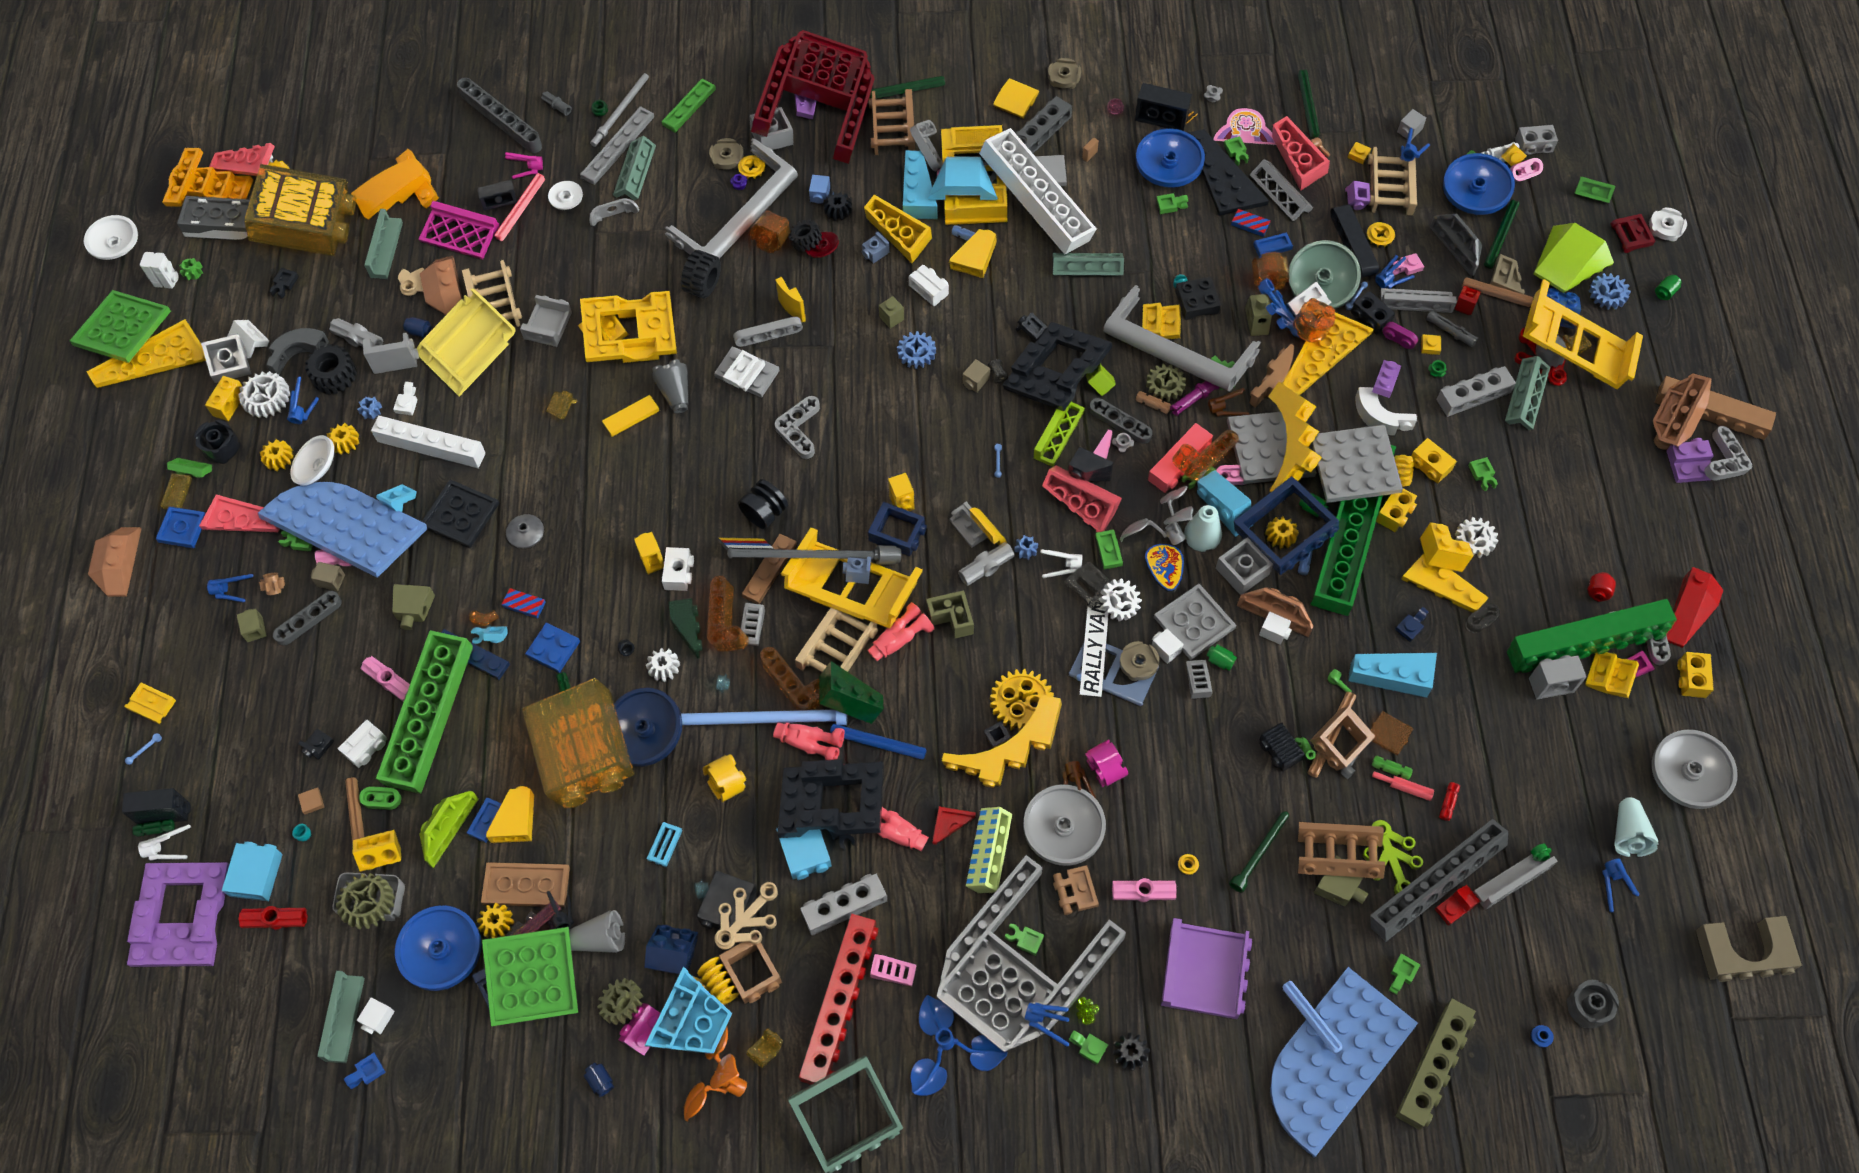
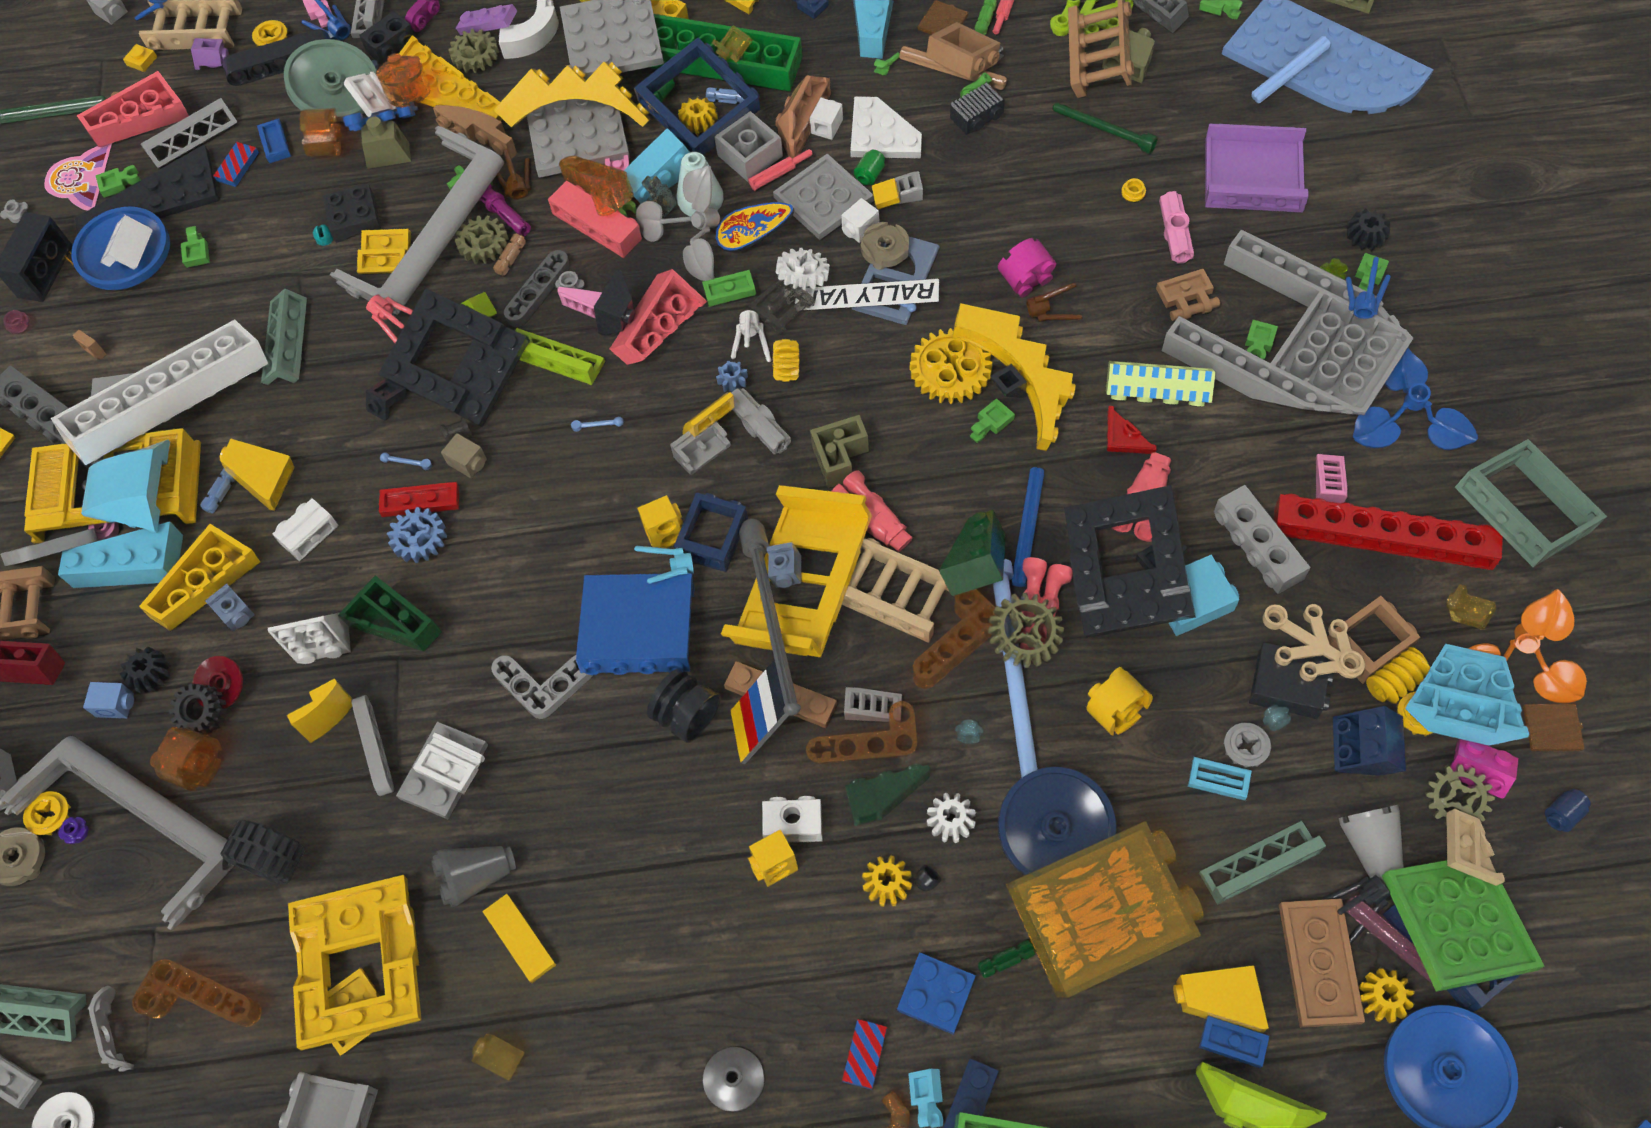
camera: 90 degrees left, 0 degrees up
olive brick [879,296,904,329] -> none
light grey dish [1023,785,1106,866] -> none
none -> white panel [100,215,152,269]
none -> clear orange beam [132,959,261,1027]
none -> white slope [268,613,351,664]
none -> dark green wedge [338,575,442,652]
none -> coral plant [366,294,413,343]
none -> red plate [379,482,459,517]
none -> medium blue hinge [380,453,432,470]
none -> olive gear [448,29,499,73]
none -> blue panel [576,573,695,675]
none -> medium azure plant [634,546,694,584]
none -> clear smoke plate [641,176,677,218]
none -> clear yellow bracket [712,25,753,63]
none -> coral axle [748,149,813,191]
none -> yellow gear [773,339,799,382]
none -> white plate [851,97,922,158]
none -> yellow gear [862,856,912,907]
none -> yellow tile [872,178,900,209]
none -> bright green plate [970,398,1015,443]
none -> olive gear [988,593,1064,668]
none -> sand green fence [1199,821,1326,905]
none -> light grey gear [1223,723,1271,768]
none -> tan wing [1447,809,1505,886]
none -> clear orange piece [1523,704,1585,751]

